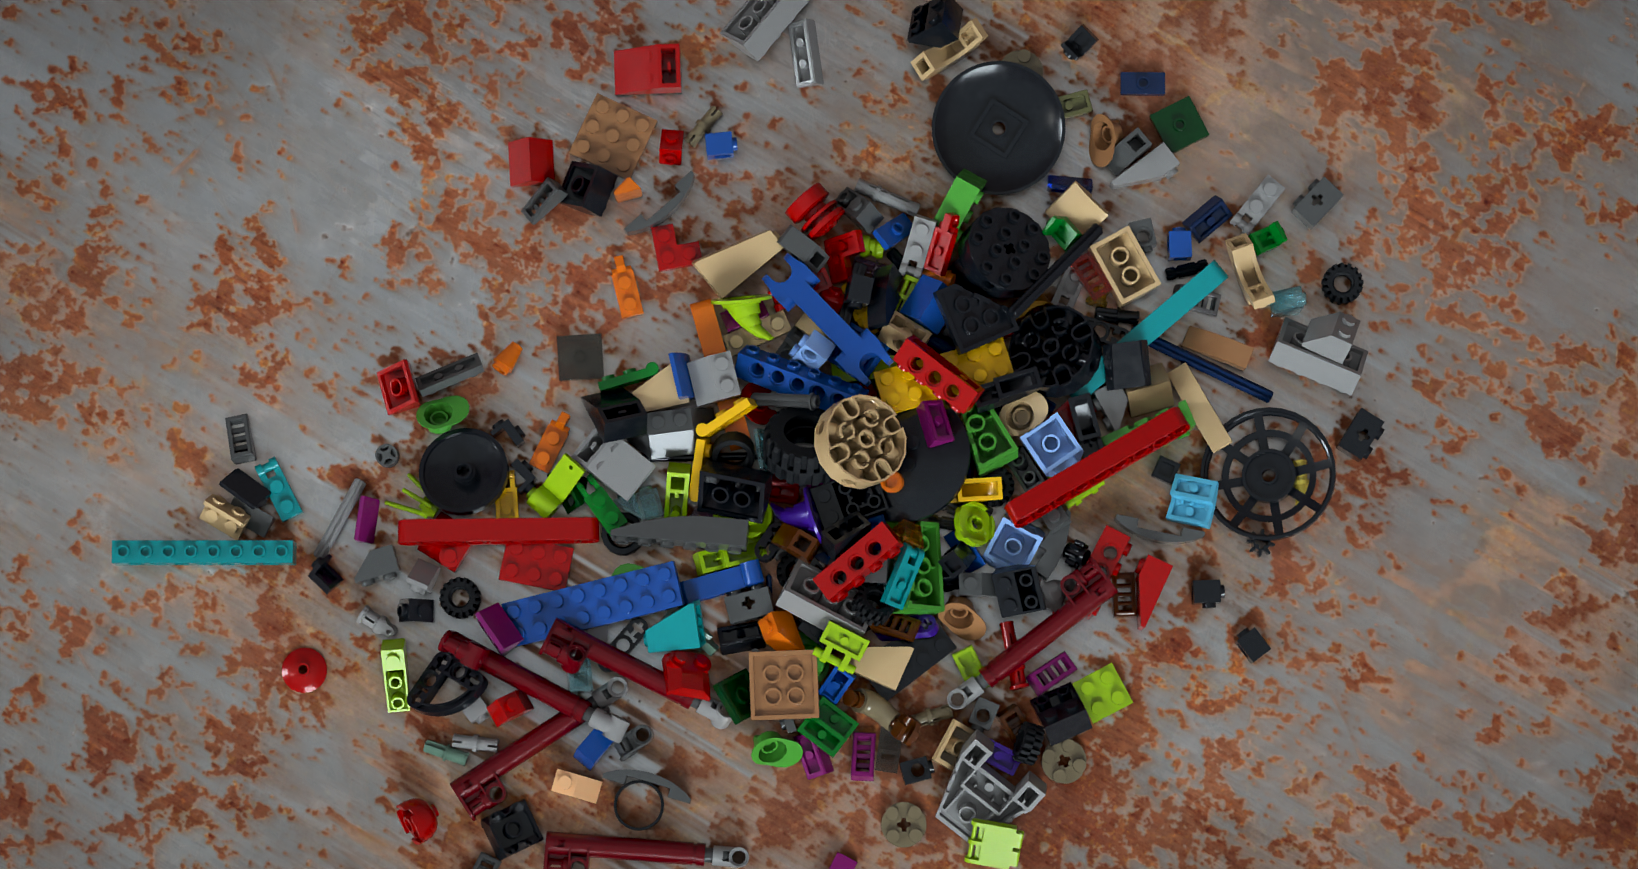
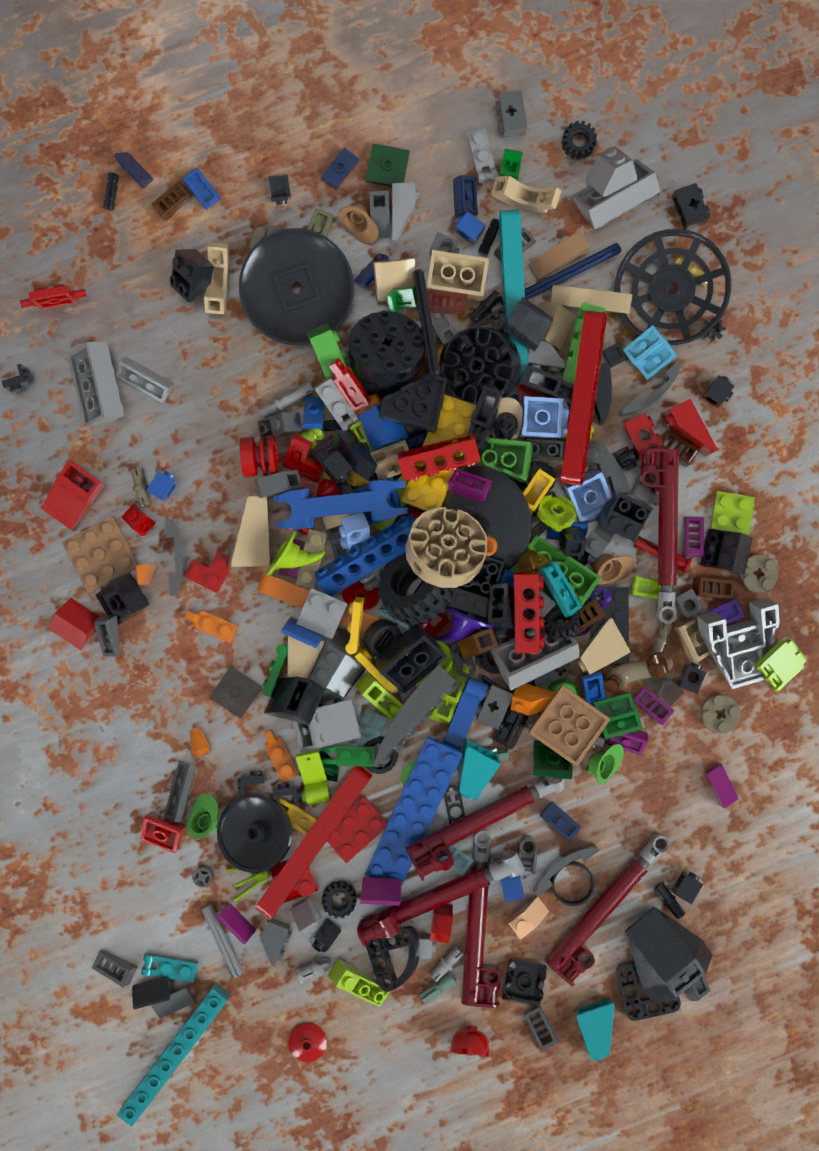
camera: 55 degrees left, 5 degrees up
tan bracket [199,494,251,540] -> none
black bracket [308,554,344,594] -> none
red slope [662,650,712,701] -> none
dark grey axle [750,392,820,411] -> none
lime plate [812,620,870,675] -> none
black tyre [1012,721,1045,766] -> none
black brick [1235,627,1271,664] -> none
clear light blue slope [1270,286,1307,318] -> none
none -> black gear [493,416,518,440]
none -> dark blue plate [539,801,581,841]
none -> black slope [594,362,612,426]

